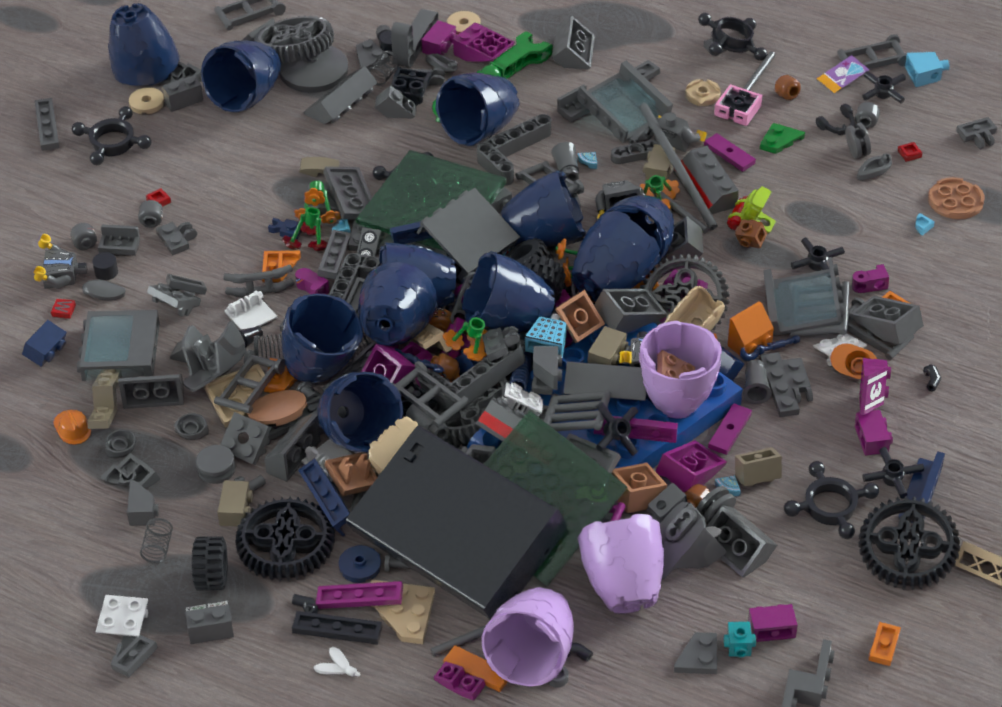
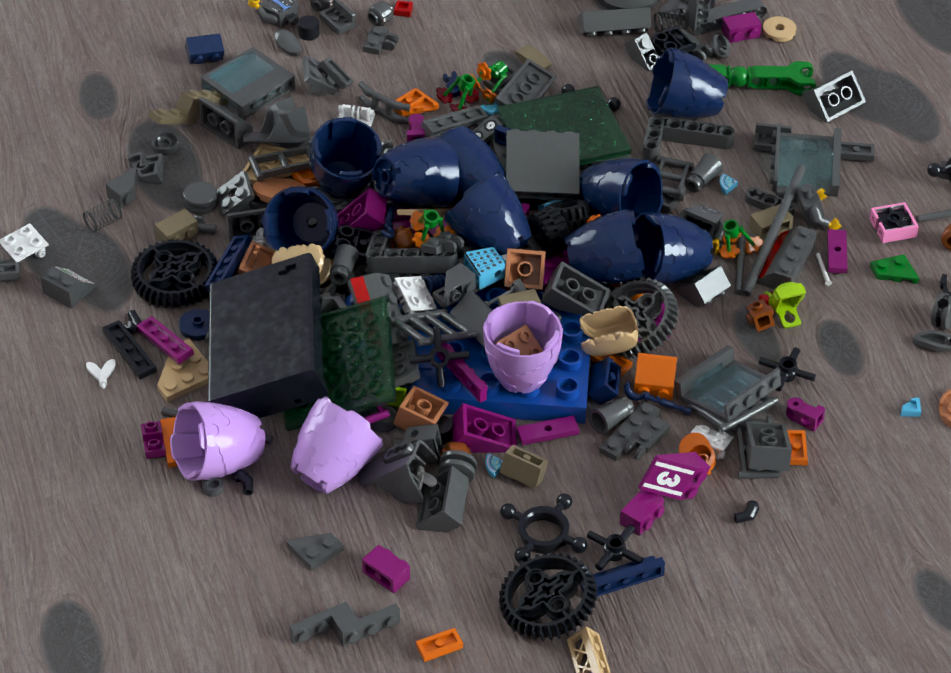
camera: 45 degrees right, 0 degrees up
red tile [51,299,76,319] -> none
orange piece [53,410,91,445] -> none
dark grey hat [174,413,209,440] -> none
black tyre [192,536,228,591] -> none
dark grey piece [392,361,469,427] -> none
magenta slope [453,22,515,62] -> none
tan tile [685,79,720,106] -> none
teal brick [724,621,756,657] -> none
none -> hinge [485,278,527,307]
none -> white piece [816,253,832,286]

